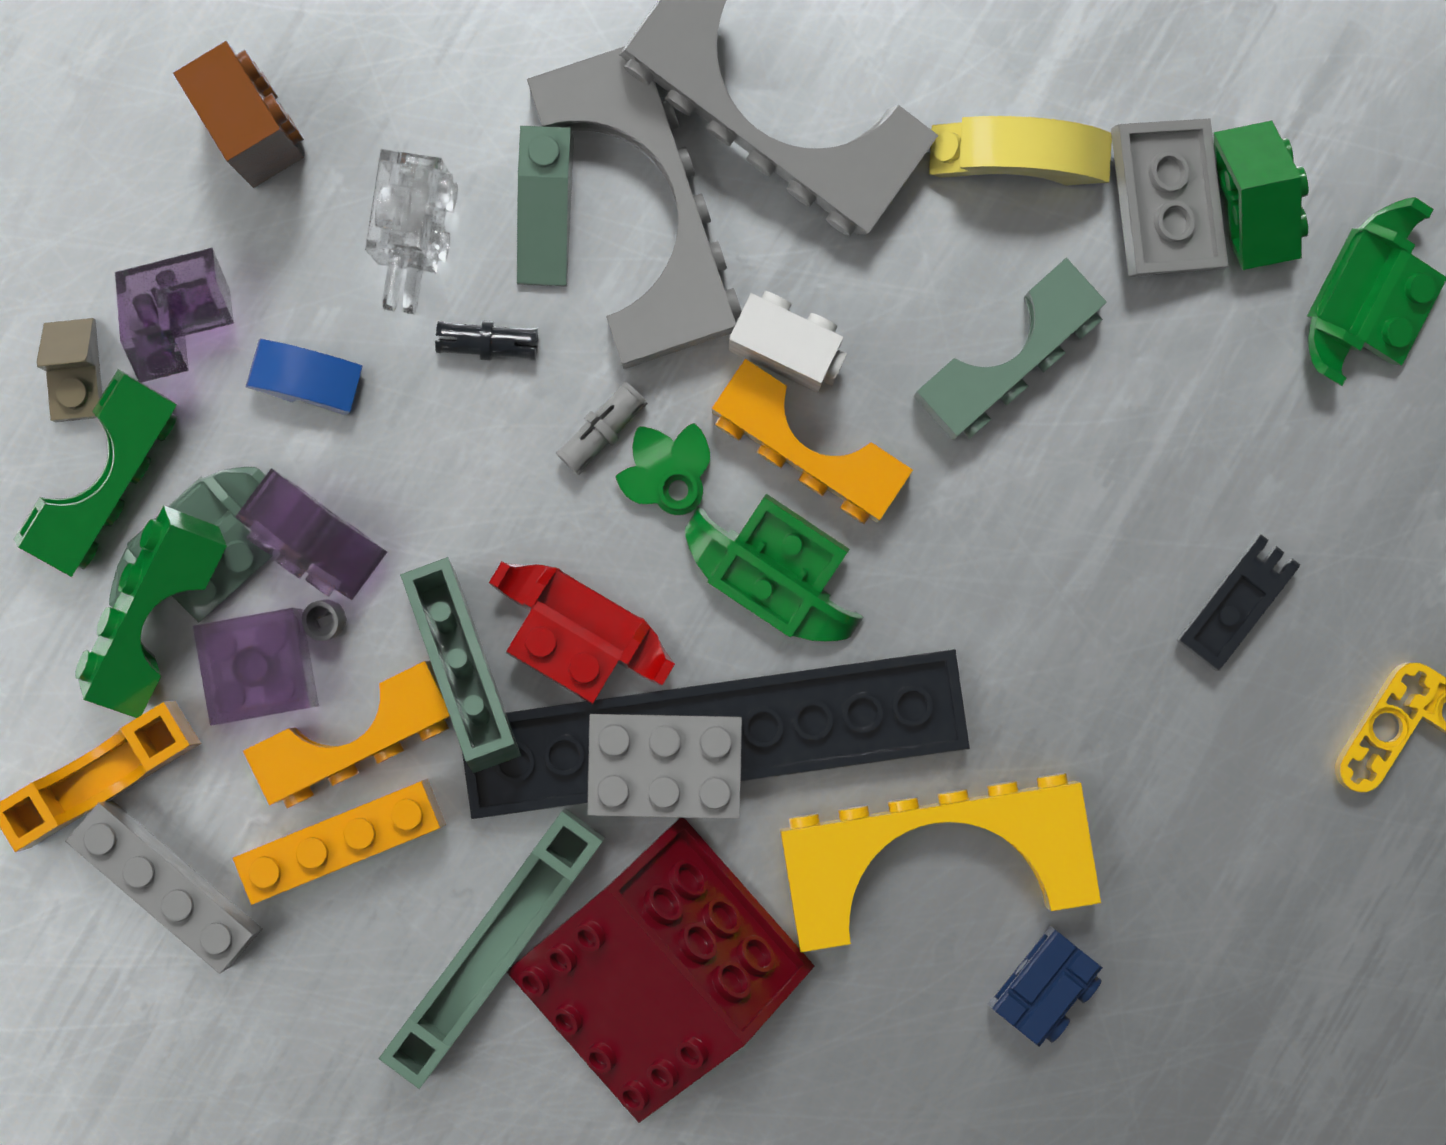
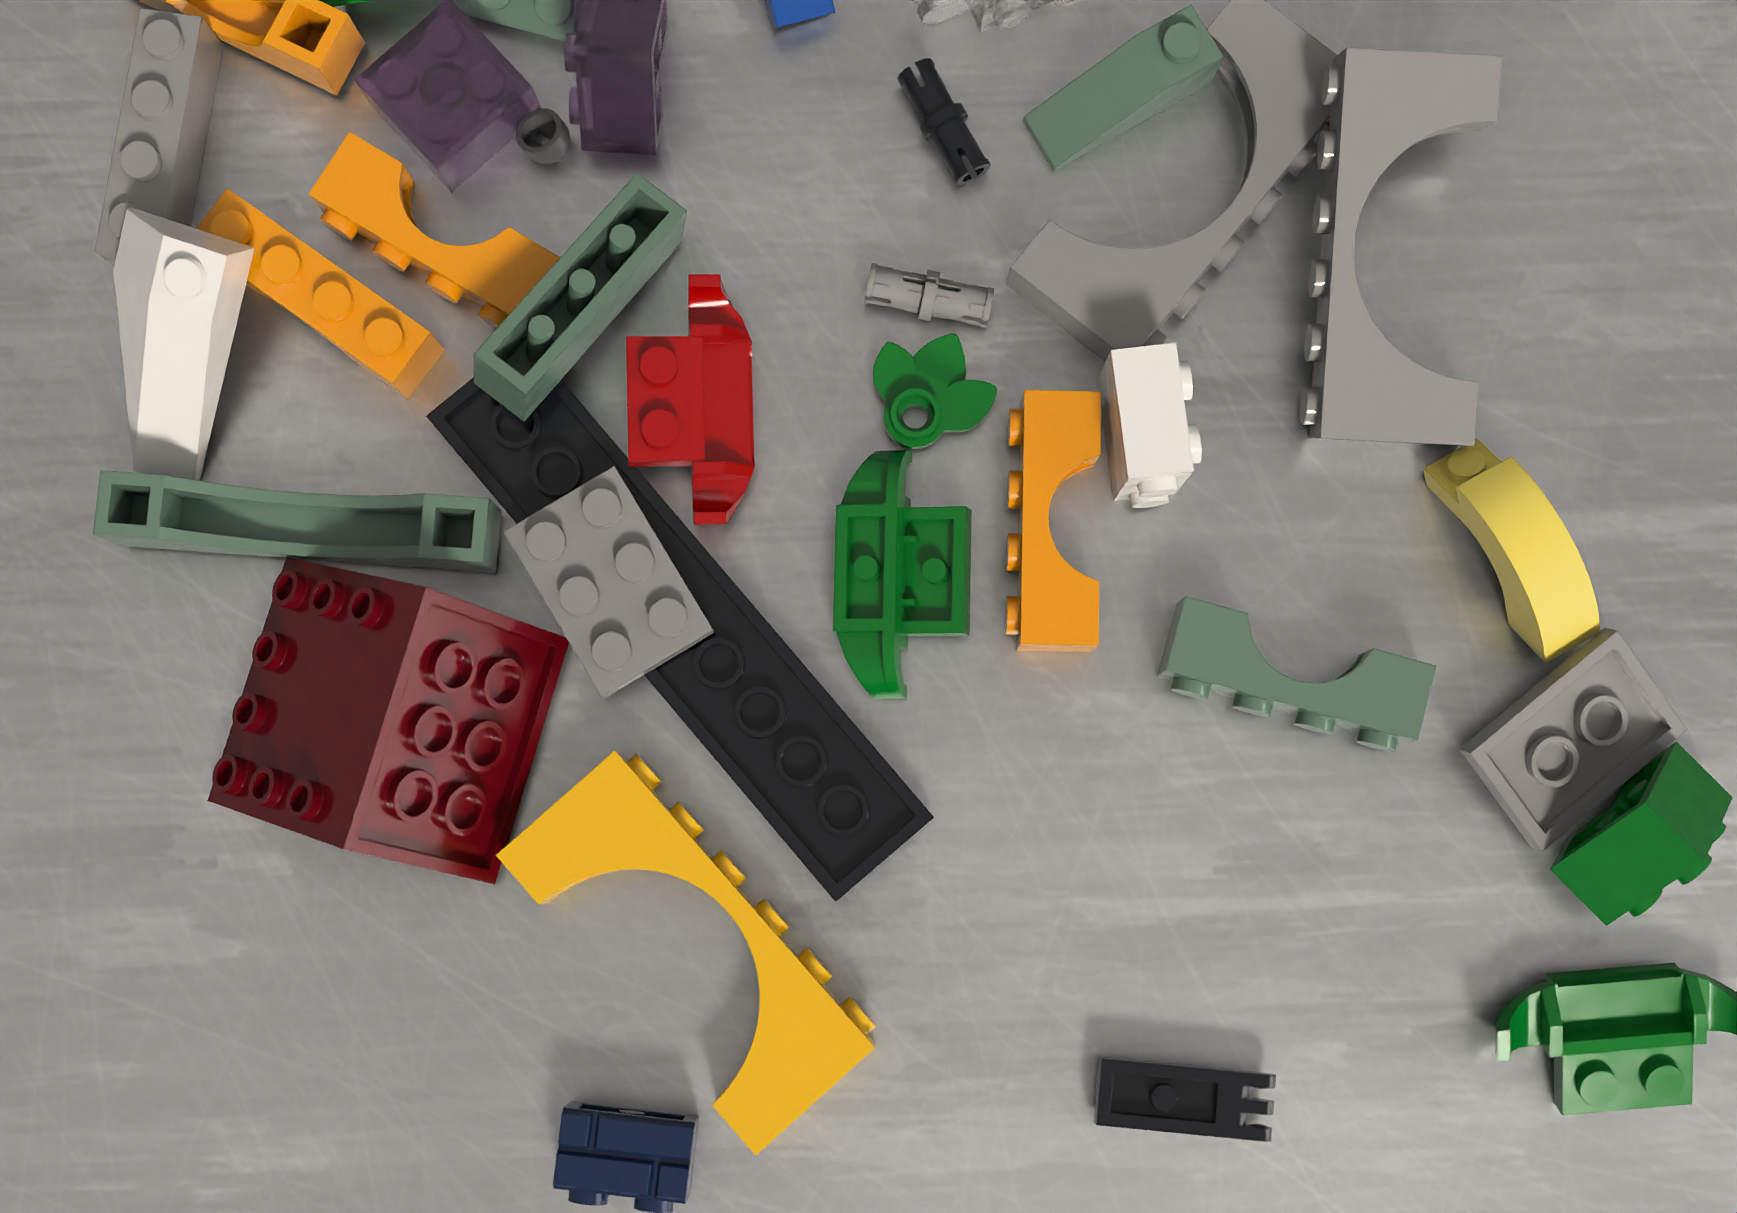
camera: 55 degrees right, 5 degrees down
none -> white wedge [113,208,255,481]

